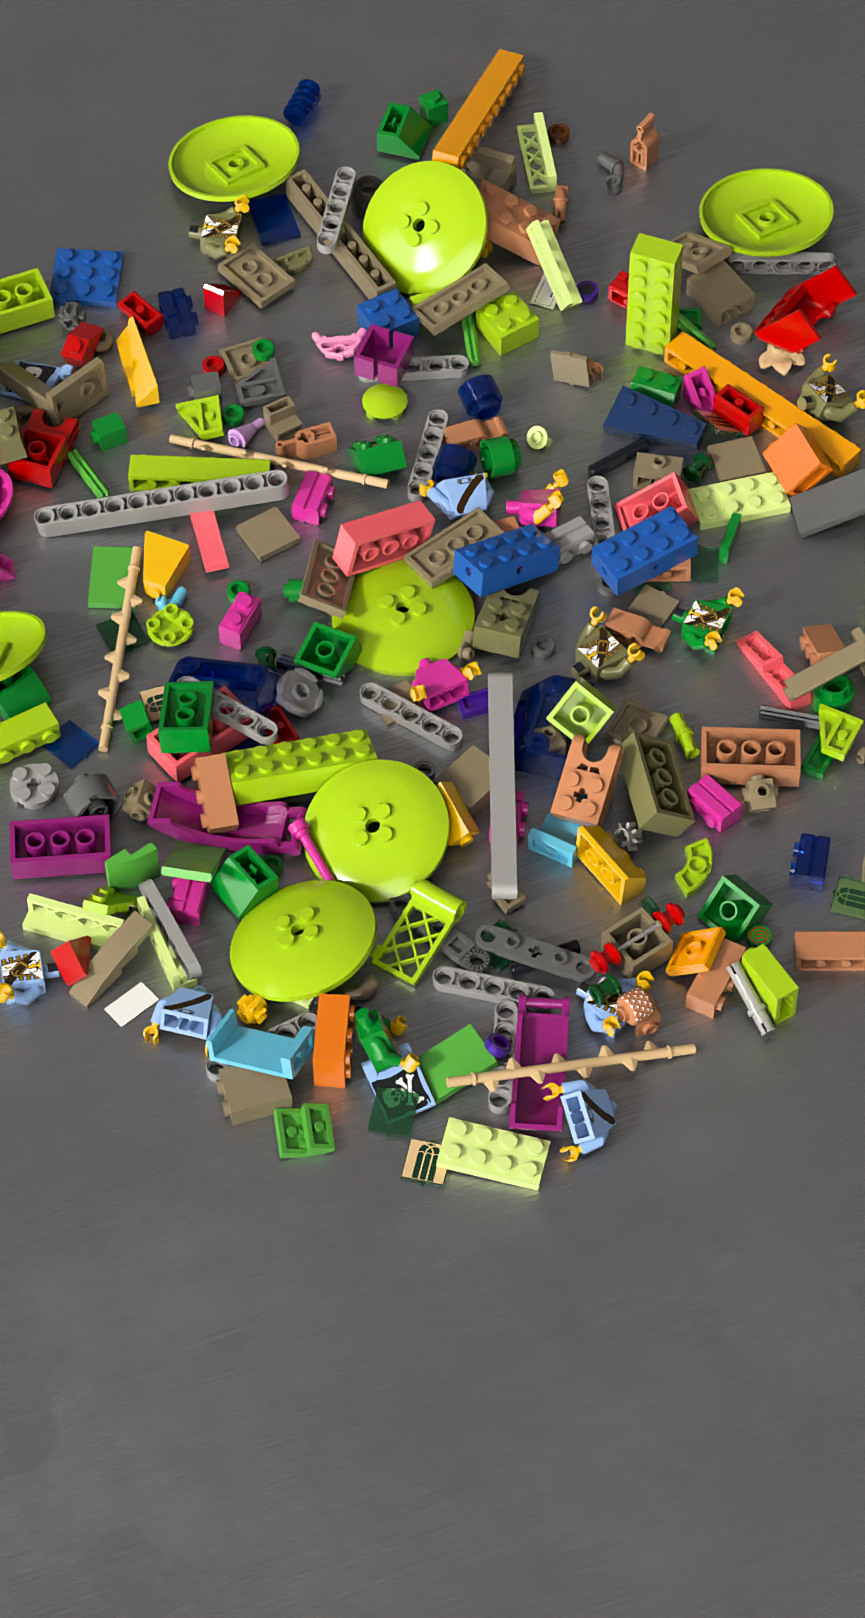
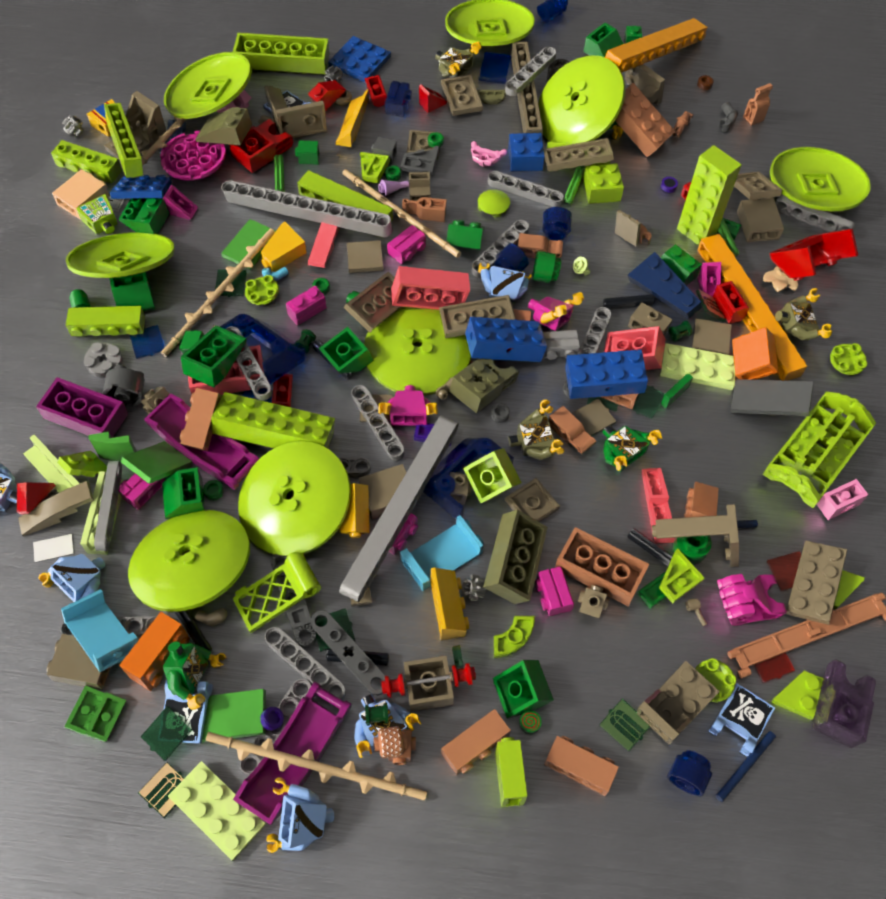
camera: 25 degrees right, 5 degrees up
red tile [202,356,225,377] -> none
yellow gear [237,994,268,1025] -> none
light grey plate [276,668,323,718] -> none
dark pink piece [288,818,335,881] -> none
magenta piece [354,324,414,387] -> none
yellowish green fence [516,112,557,194] -> none
yellowish green fence [526,219,583,312] -> none
white sticker [530,273,556,310] -> none
brick [550,734,624,829] -> none
light orange tile [665,927,726,977] -> none
lime pin [669,713,700,759] -> none
light grey pin [725,961,776,1036] -> none
dark tan tile [730,322,753,345] -> none
clear blue brick [789,833,831,892] -> none

